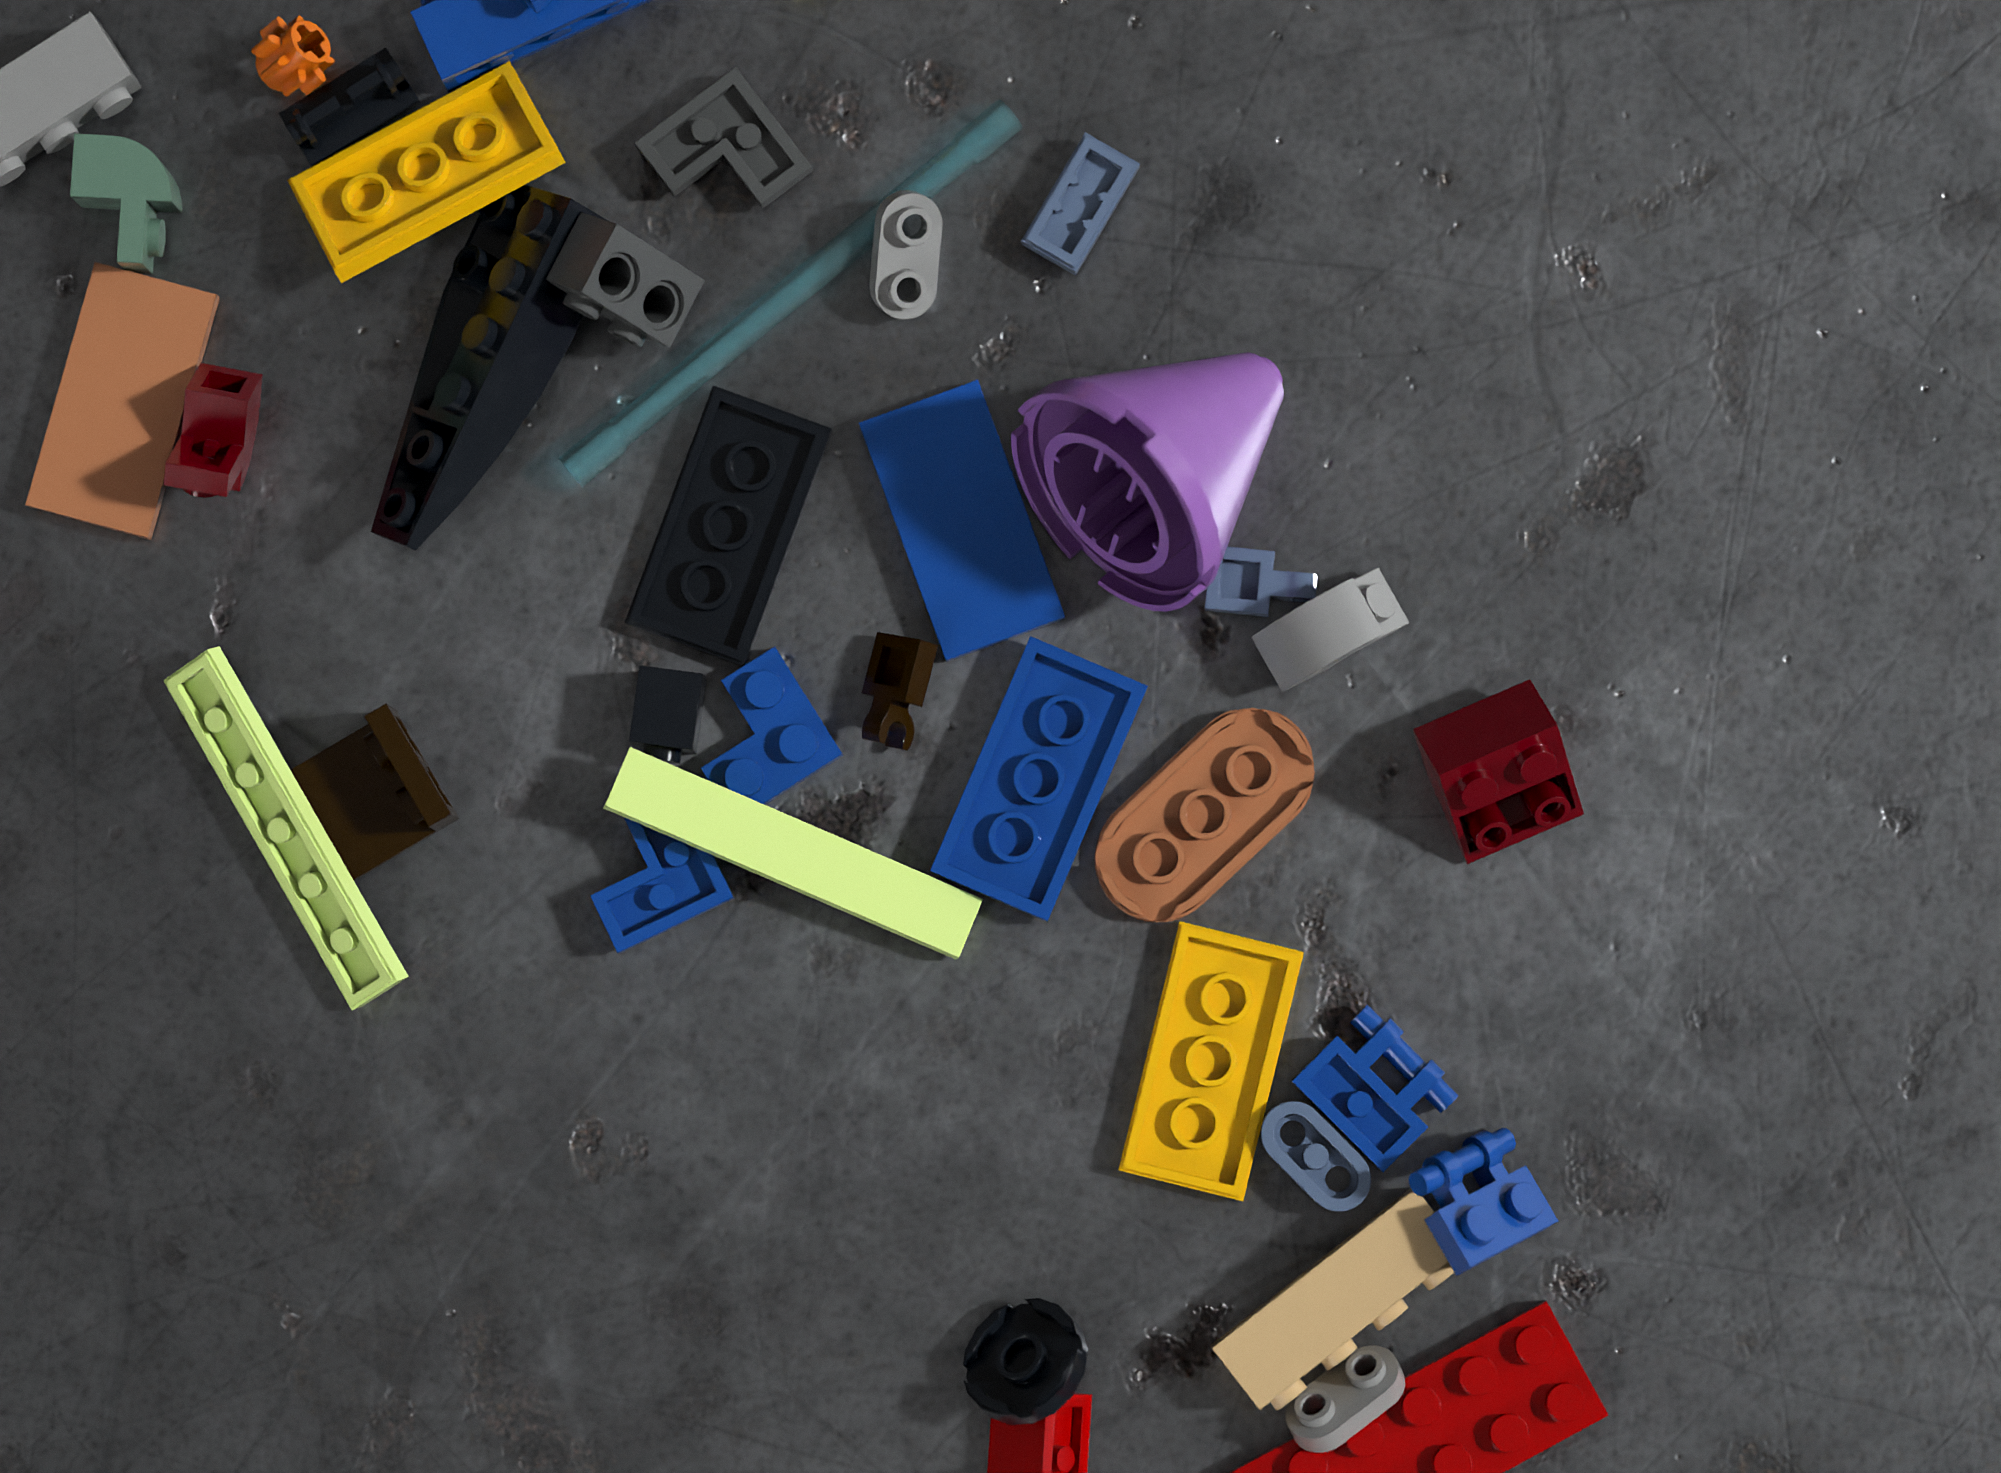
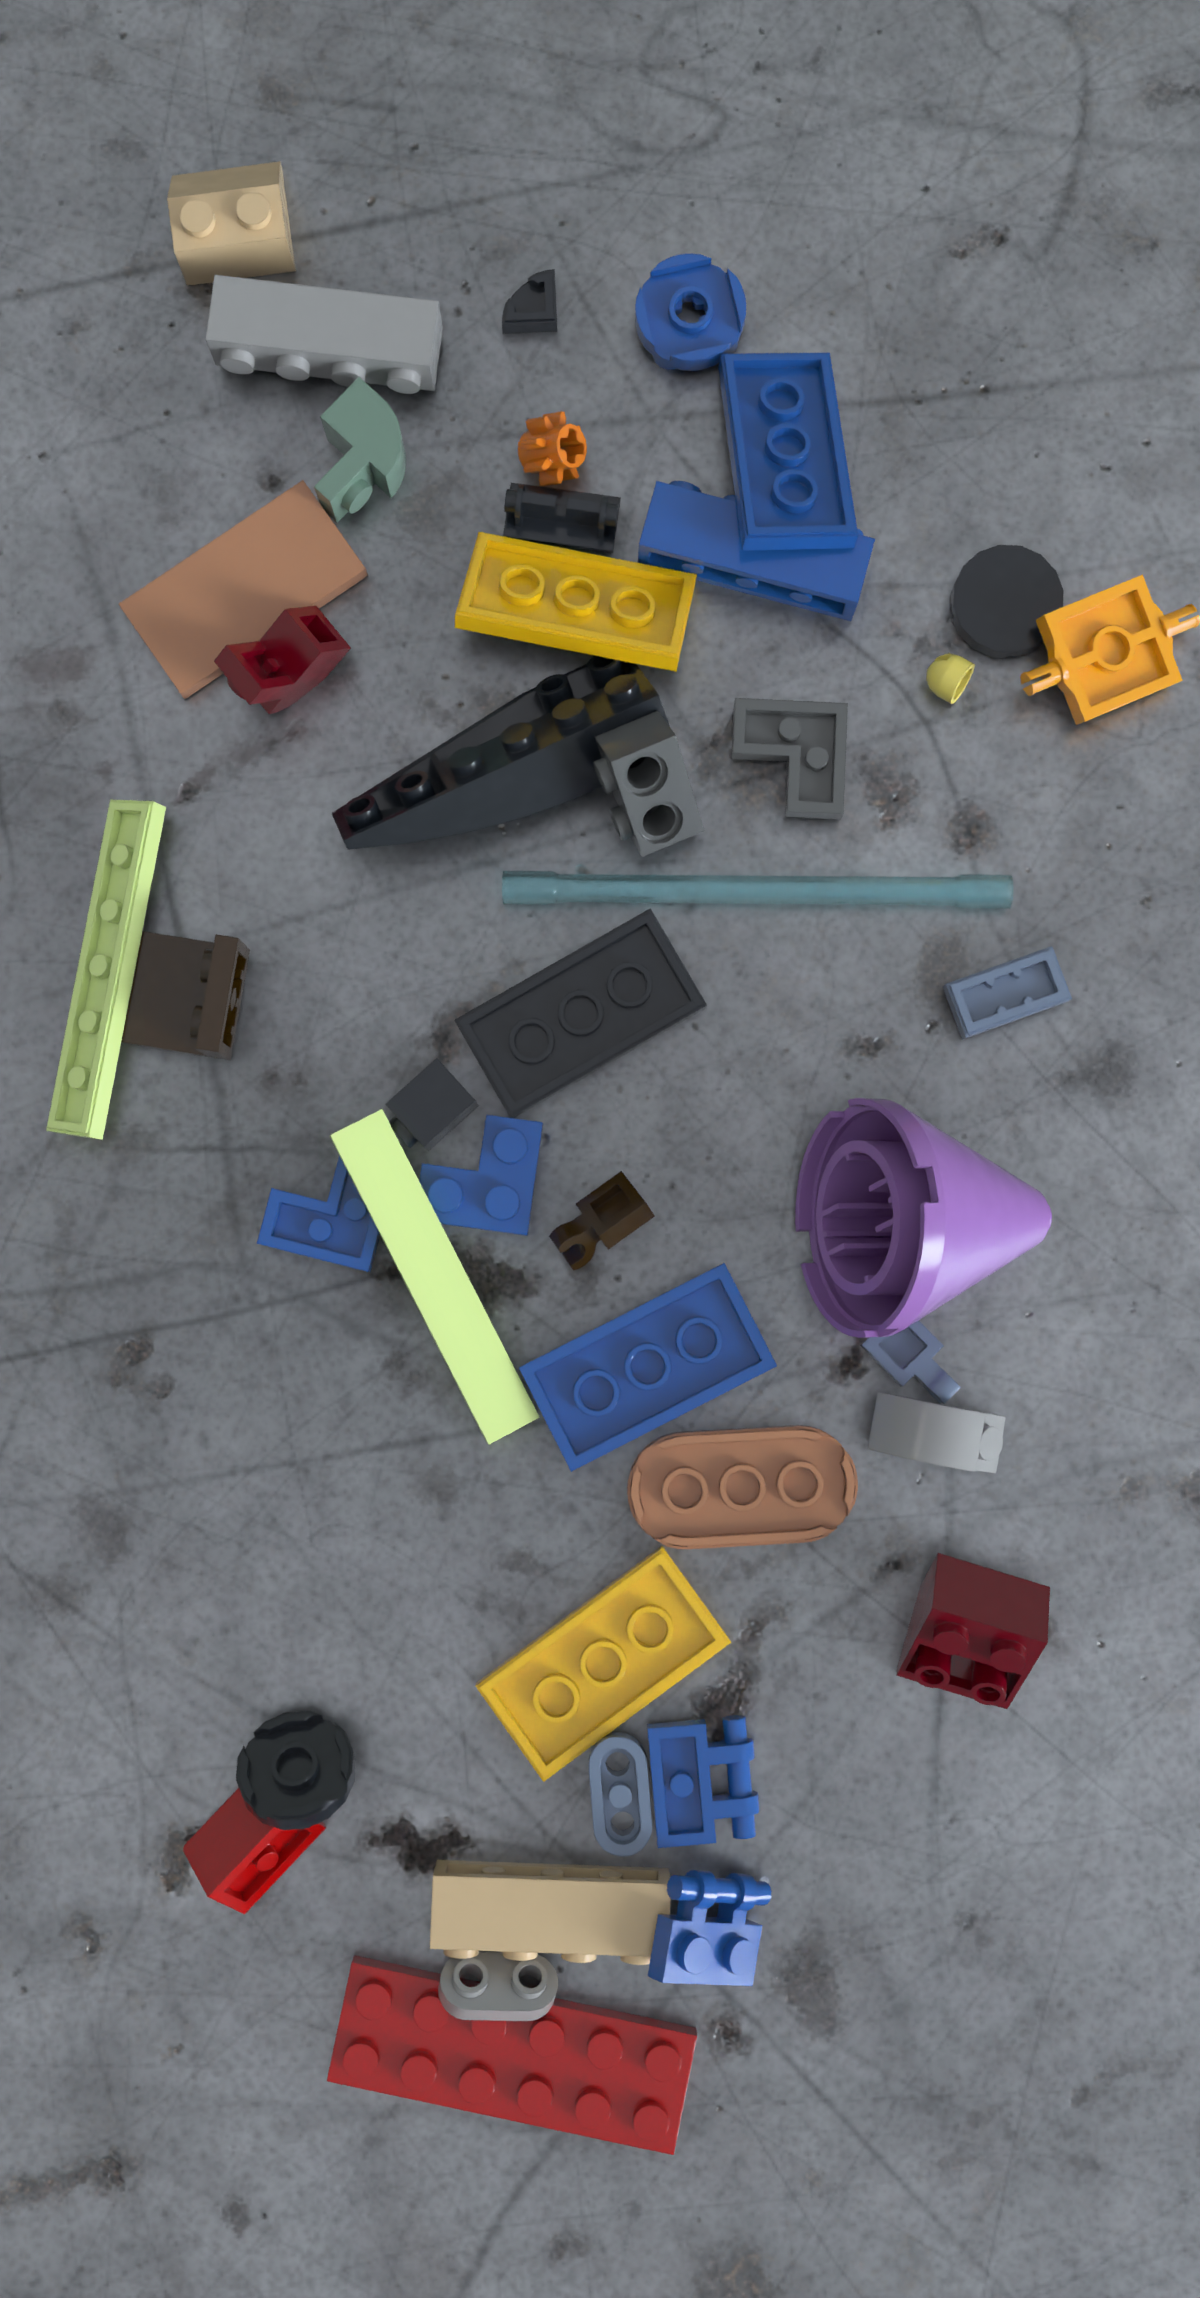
camera: 35 degrees right, 0 degrees up
blue tile [859,380,1065,662] -> none
light grey plate [869,190,943,320] -> none

